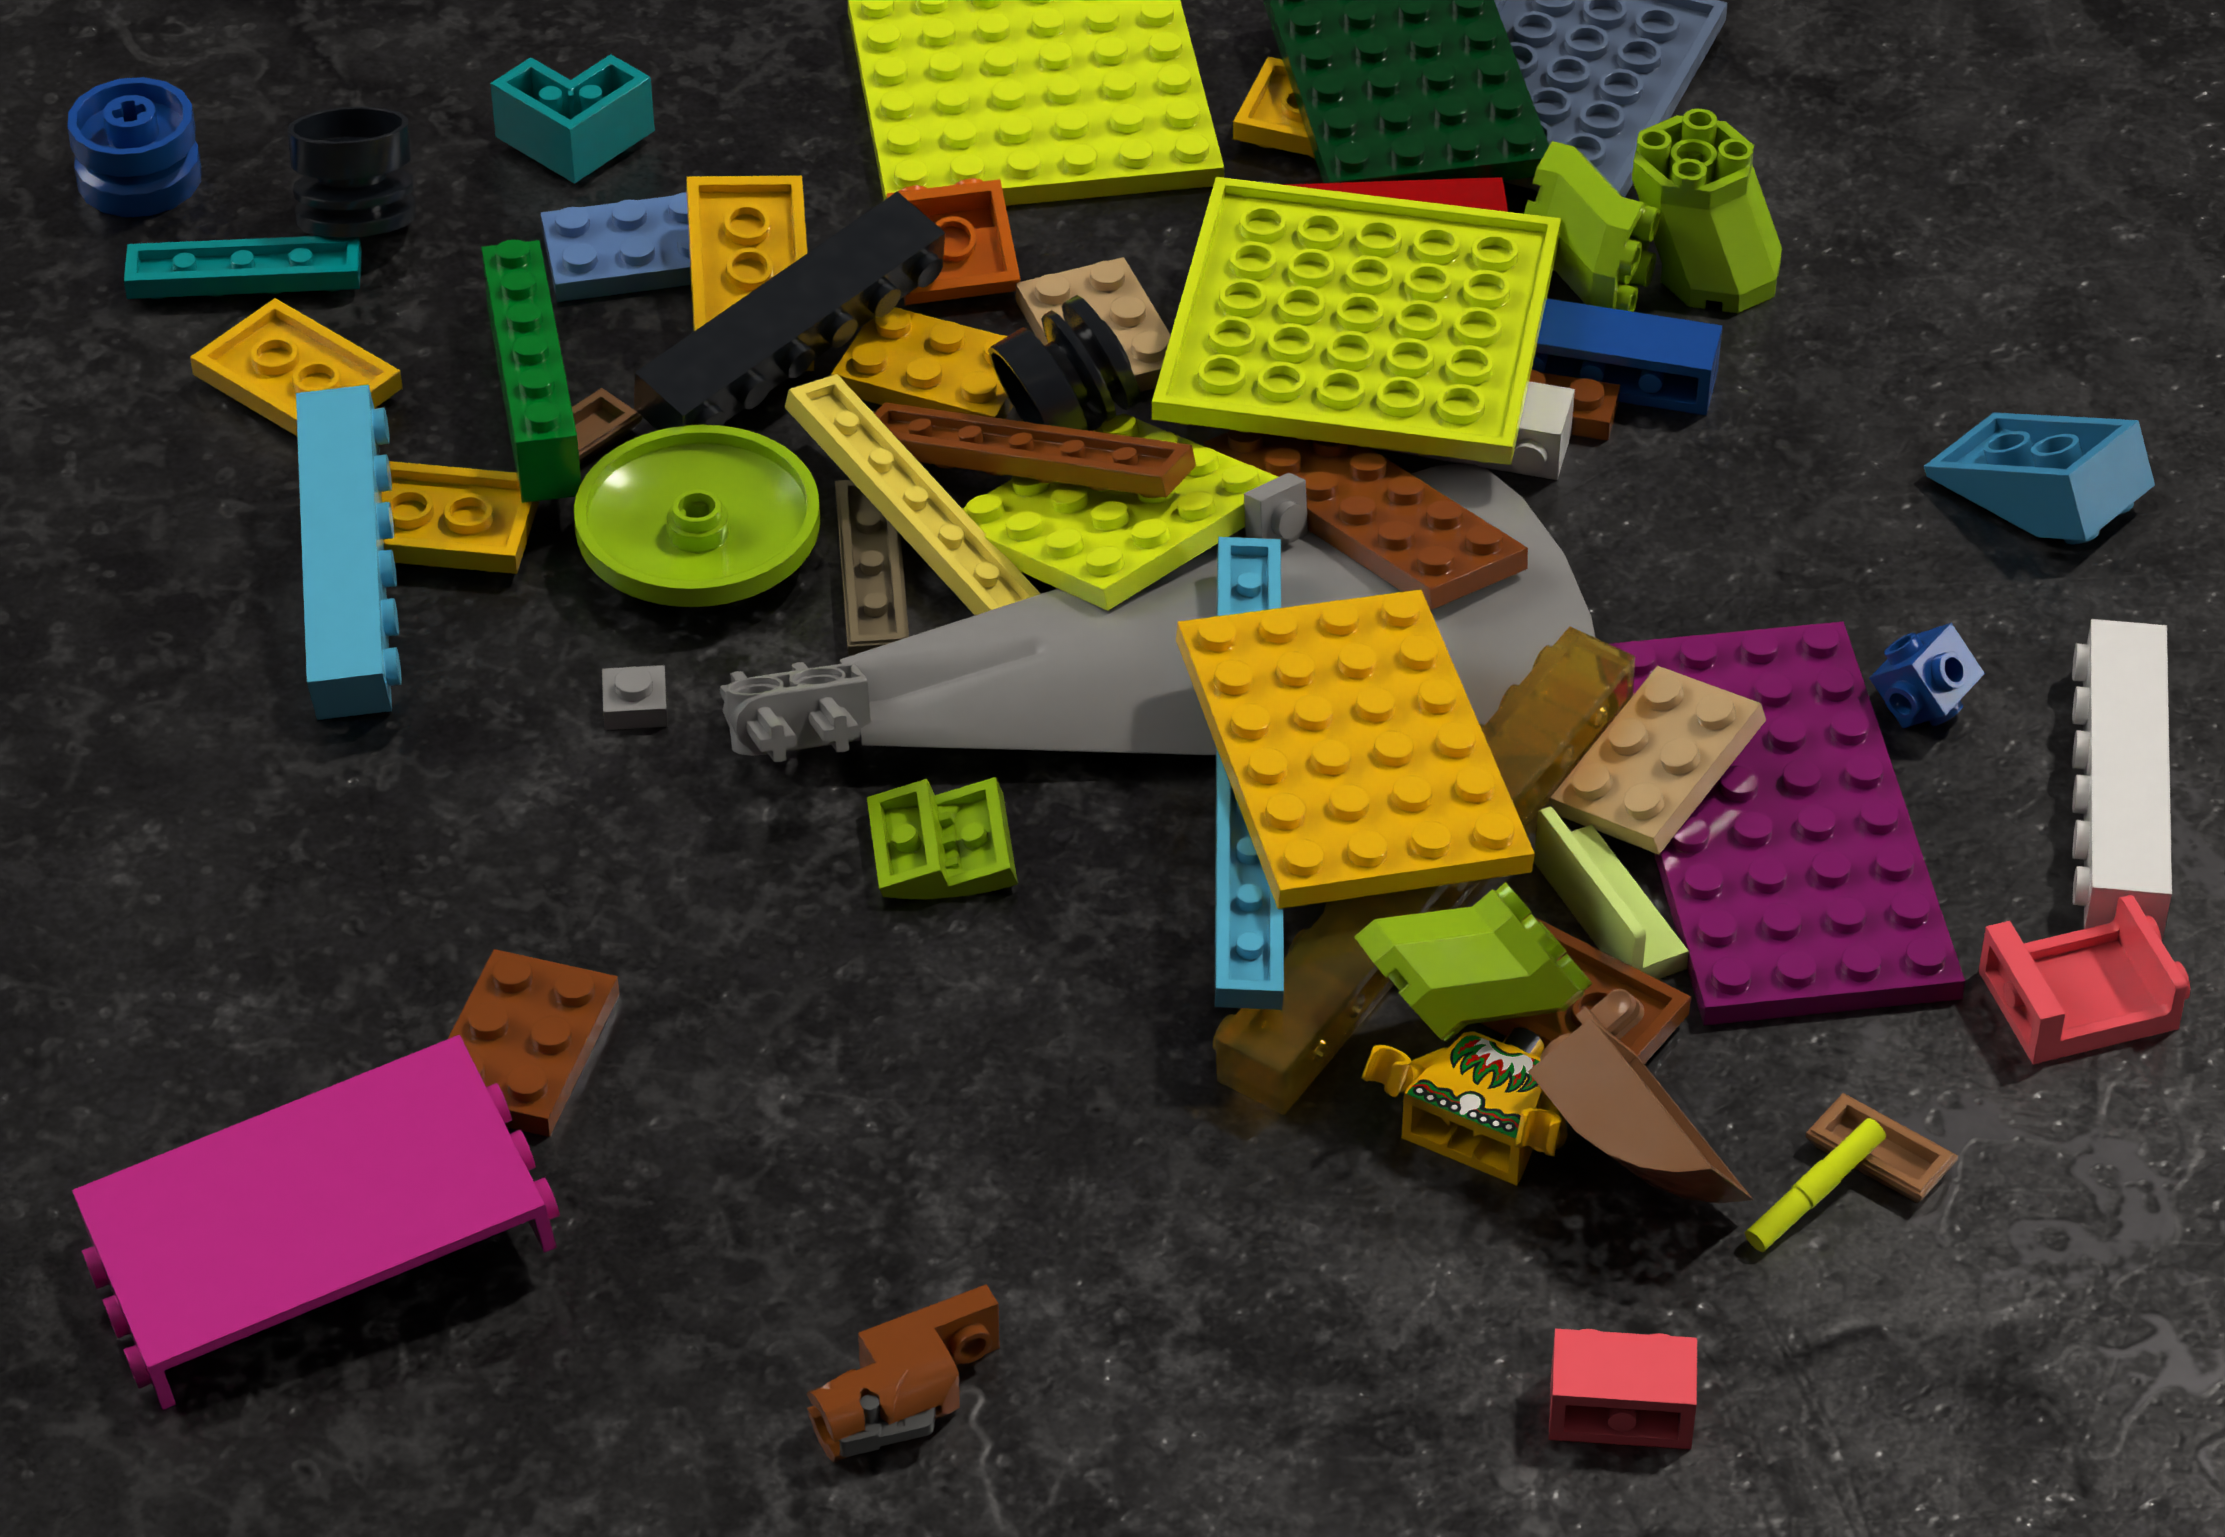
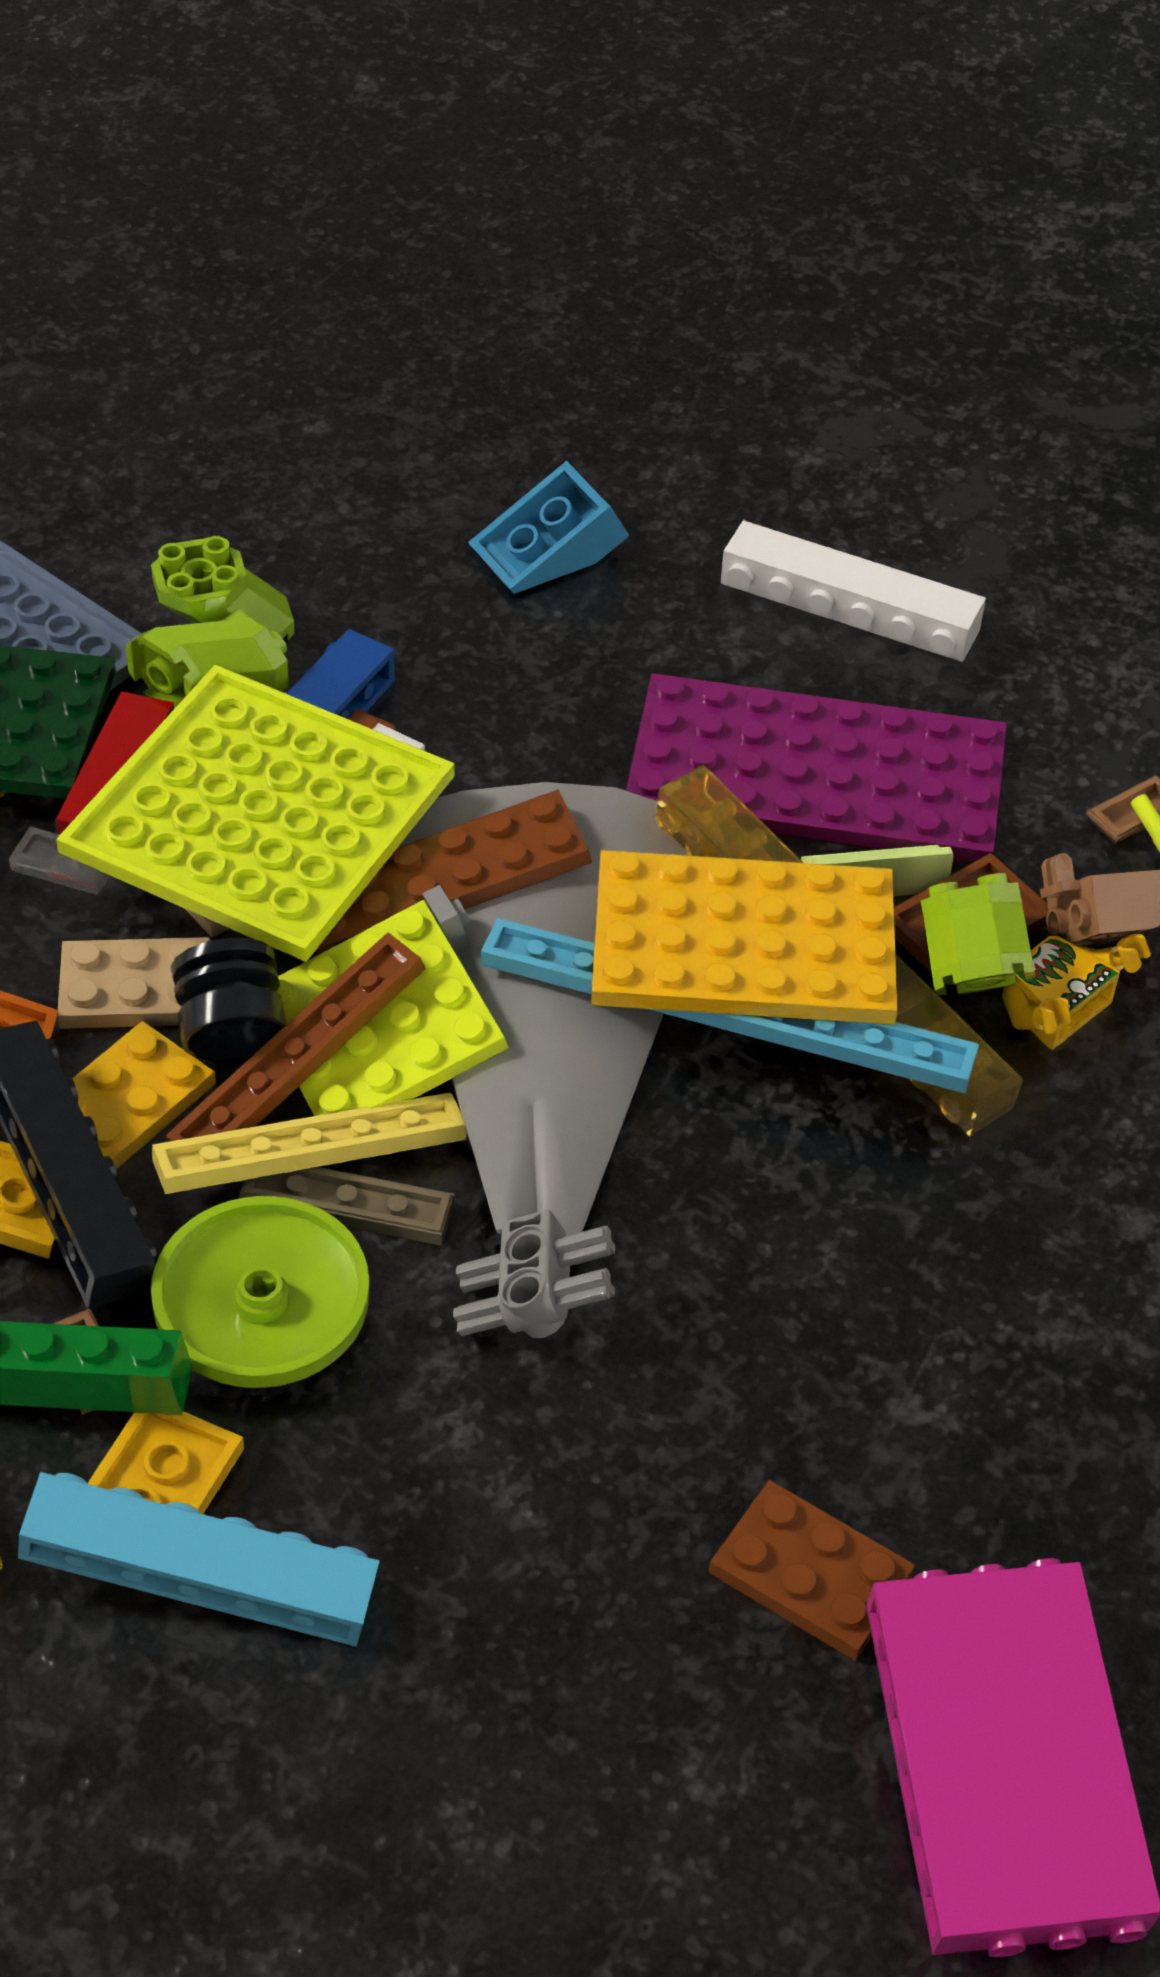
camera: 75 degrees left, 5 degrees up
light grey plate [602,665,668,730] -> none
lime slope [867,777,1018,899] -> none
tan plate [1550,665,1766,854] -> none
blue brick [1869,623,1985,728] -> none
coral panel [1978,895,2190,1065] -> none

